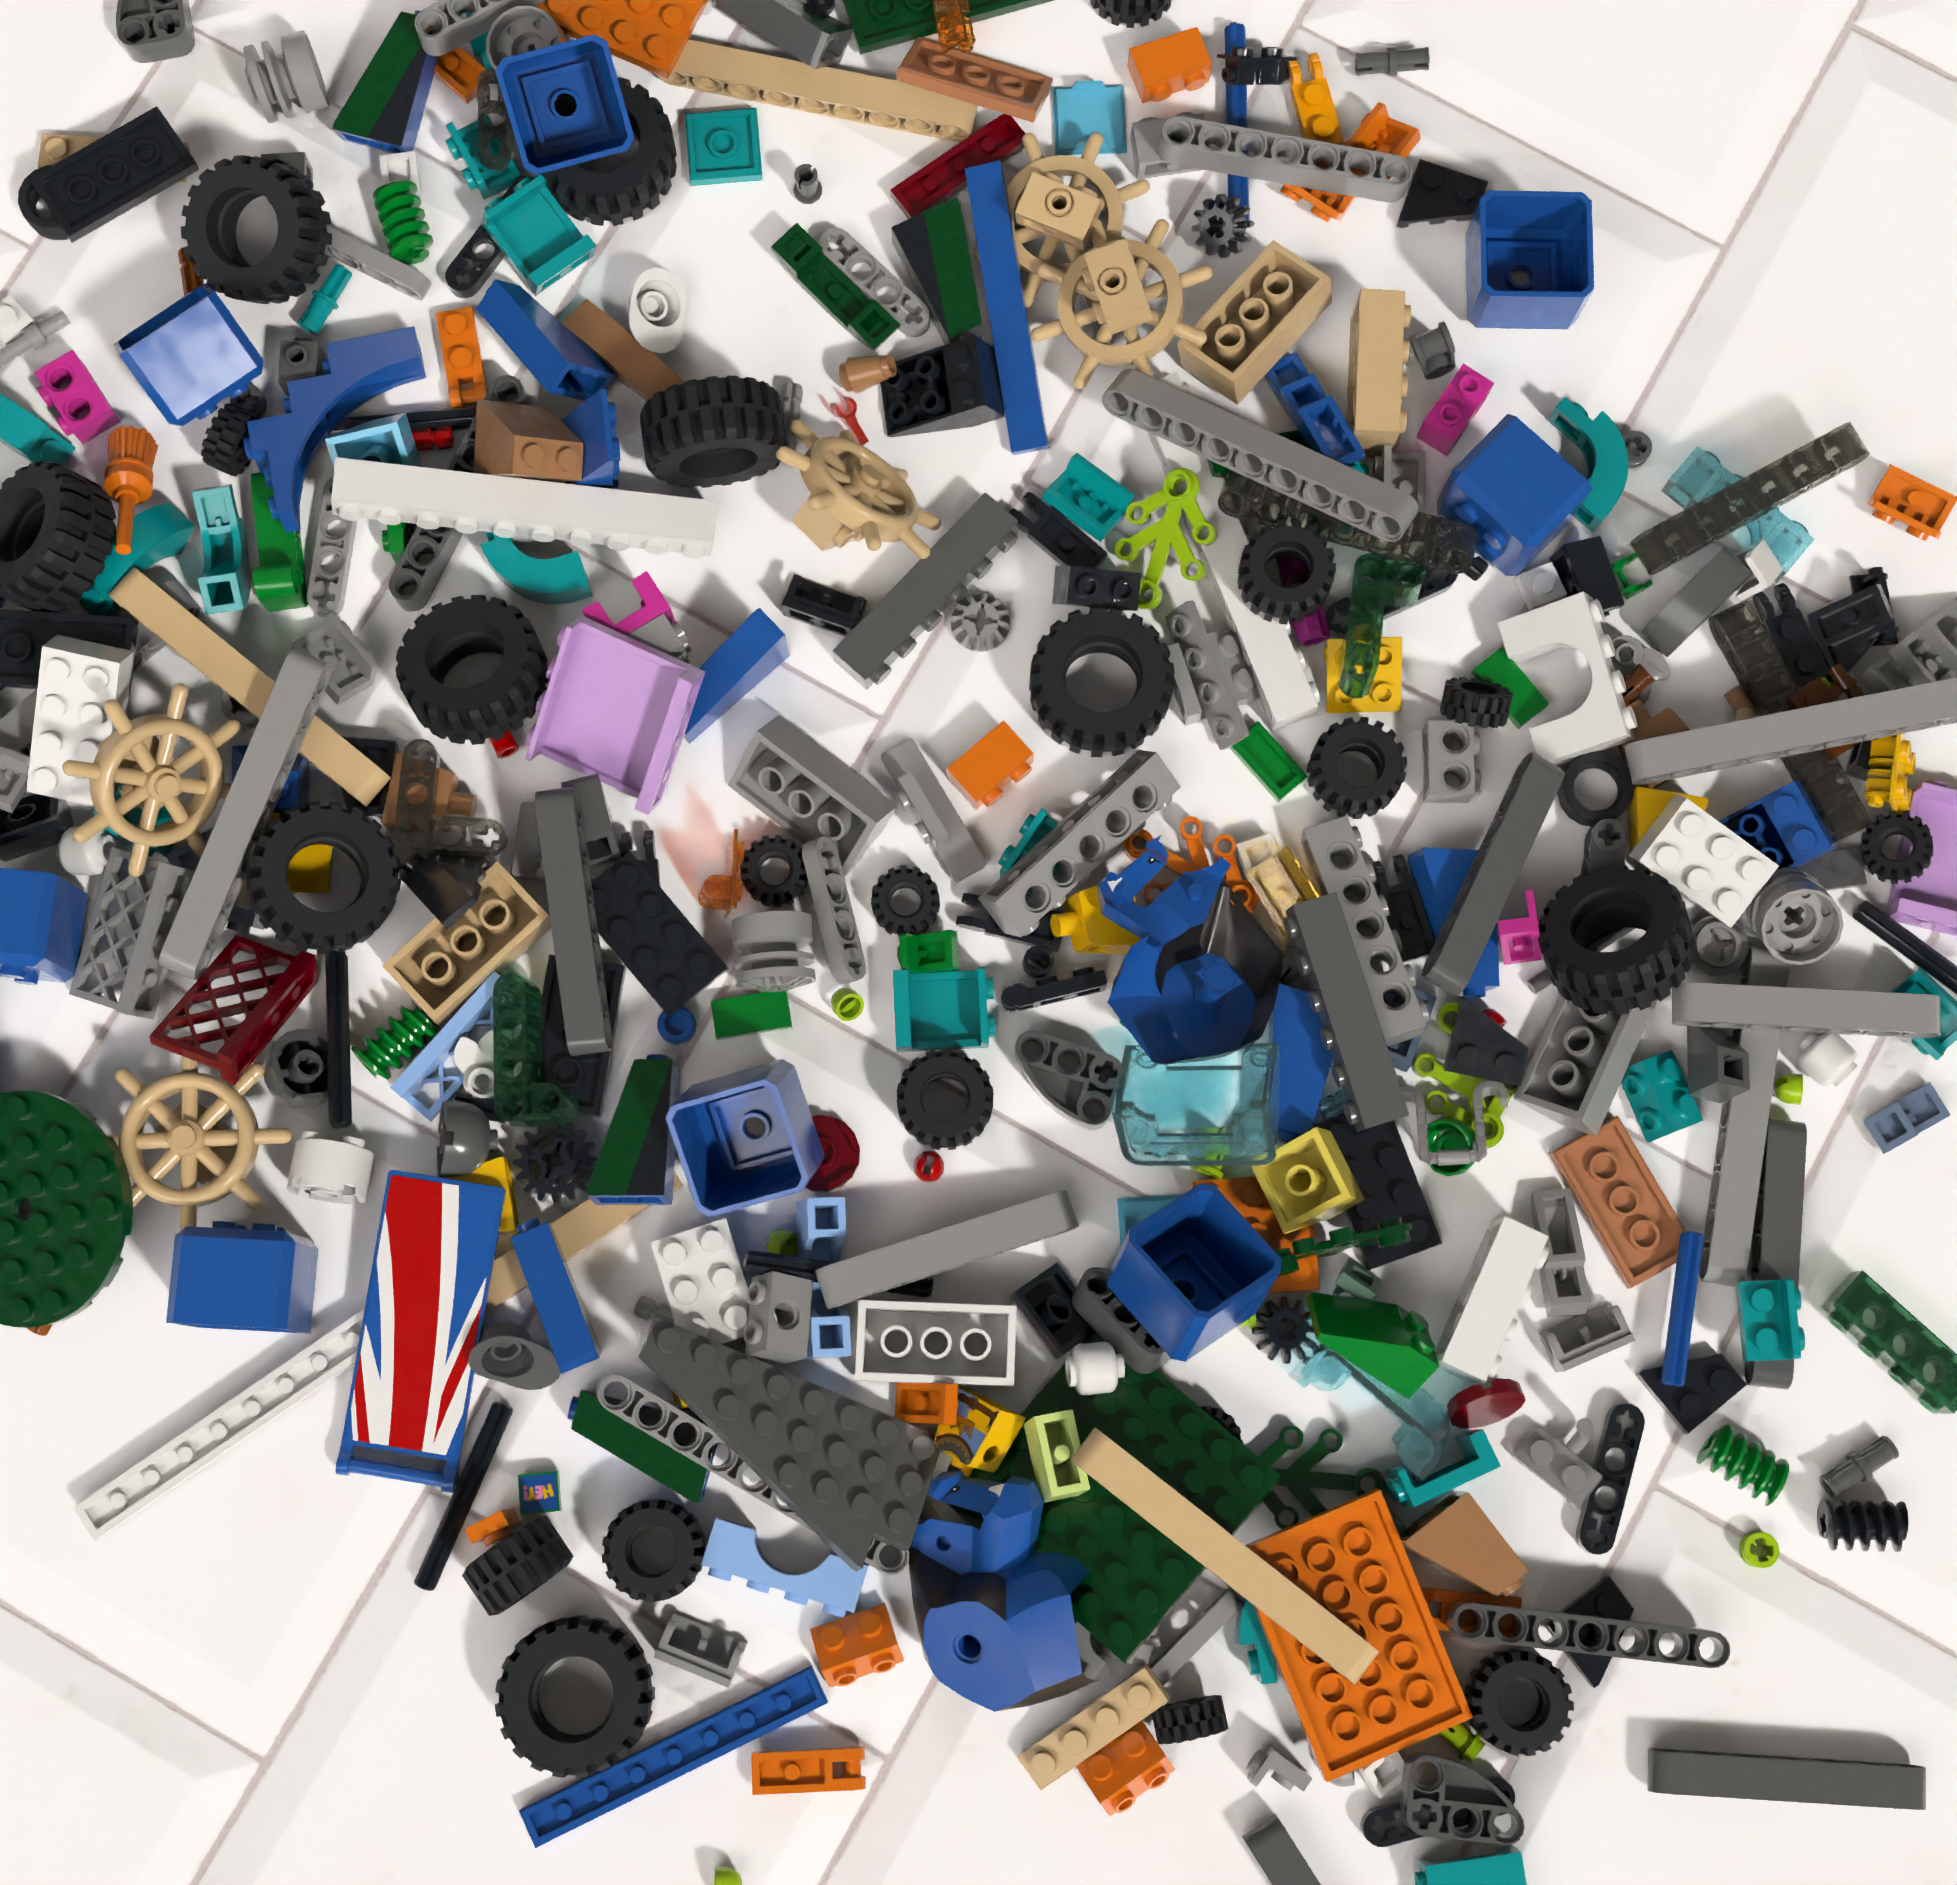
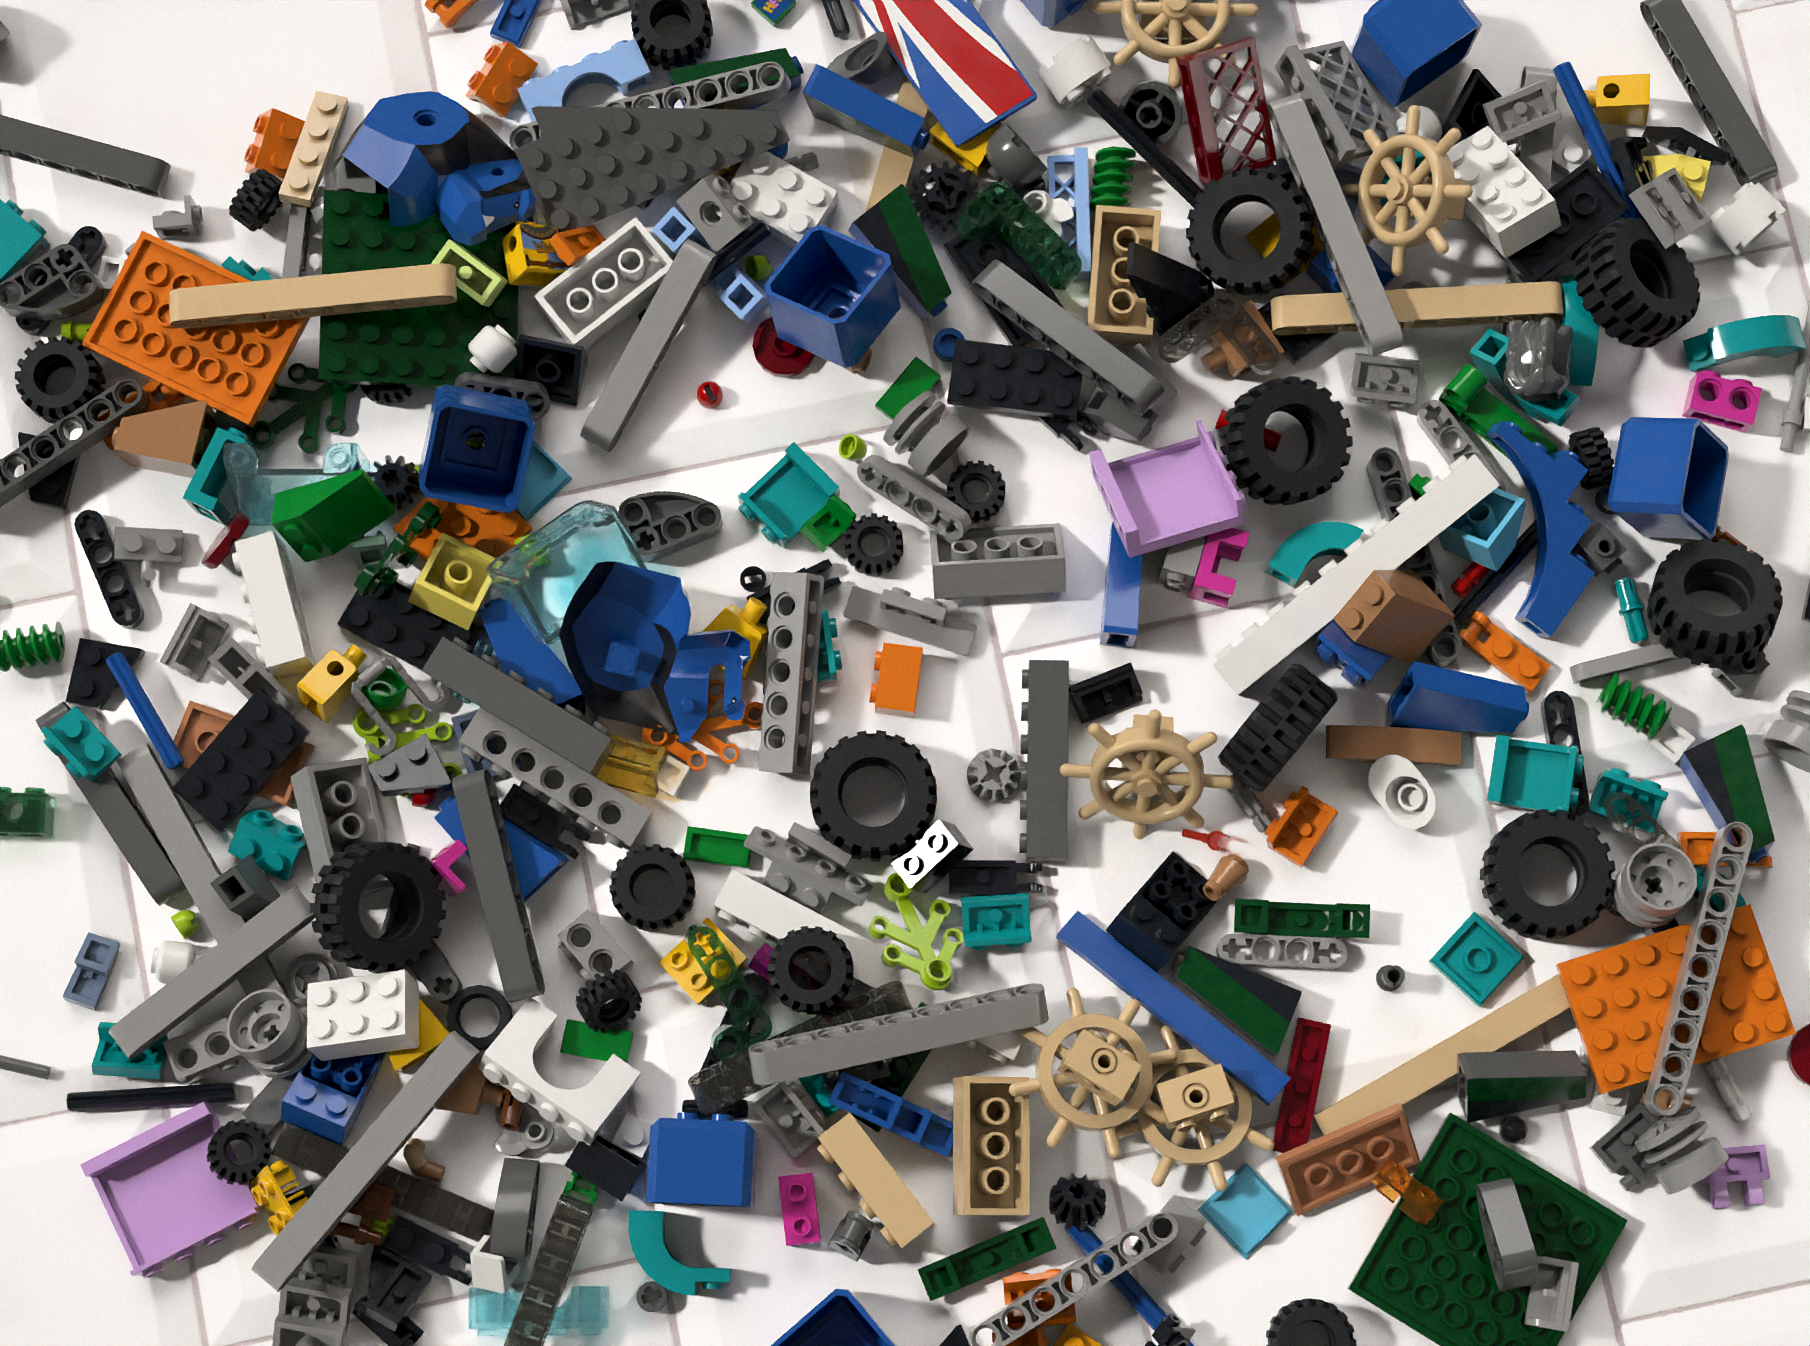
camera: 140 degrees right, 0 degrees up
orange piece [104,425,158,555] -> none
blue plate [496,34,634,175] -> none
clear orange hinge [697,829,744,919] -> none
black tyre [896,1049,994,1150] -> none
black hinge [1000,967,1108,1013] -> none
orange brick [1127,27,1212,104] -> none
none -> light grey brick [163,1017,245,1085]
none -> black plate [172,688,311,833]
none -> yellow torso [297,644,367,724]
none -> dark green slope [917,1216,1057,1302]
none -> orange bracket [1265,786,1338,868]
none -> dark grey piece [1504,317,1573,402]

